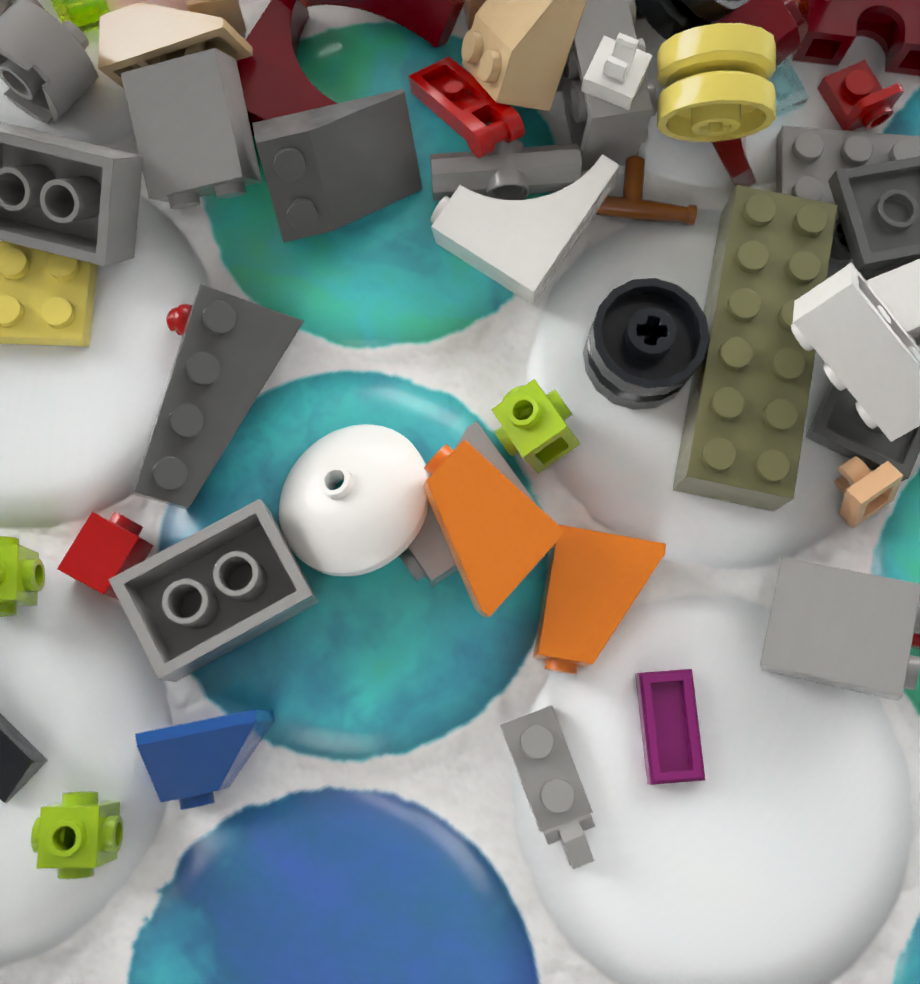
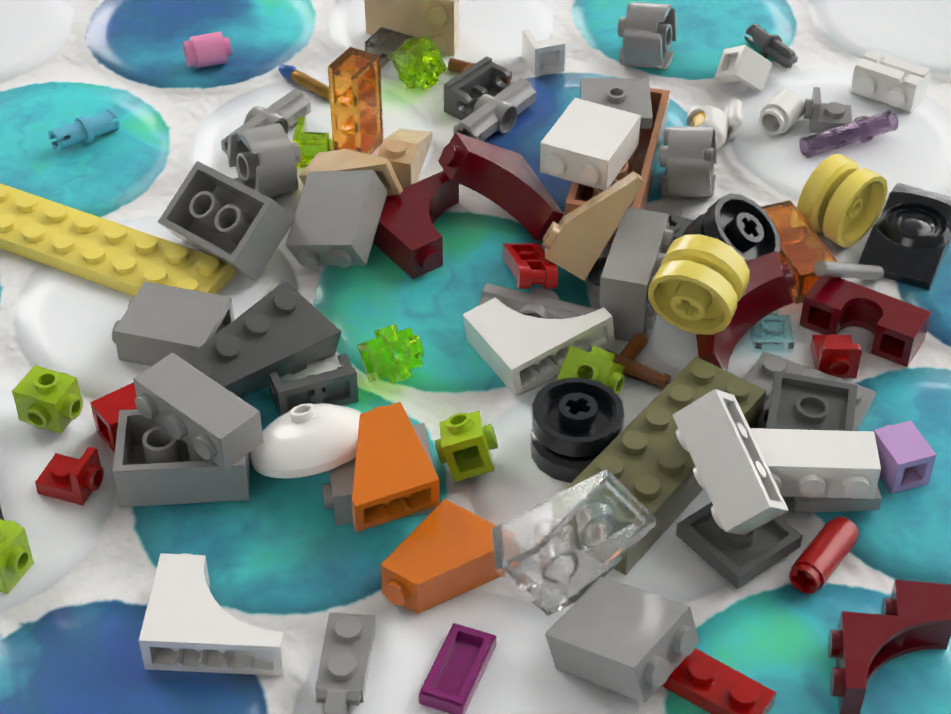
camera: 30 degrees right, 35 degrees down
blue slope [135,709,275,810] -> none
dark grey slope [252,89,423,243] -> none
white tile [581,32,653,110] -> none
light nougat tile [834,456,903,528] -> none
none -> red bracket [35,447,104,506]
none -> light grey brick [112,282,234,366]
none -> light grey brick [133,353,263,470]
none -> white arch [139,553,286,676]
none -> dark grey hinge [268,354,359,416]
none -> clear neon green brick [357,324,424,384]
none -> clear slope [492,469,657,616]
none -> lime brick [556,345,625,395]

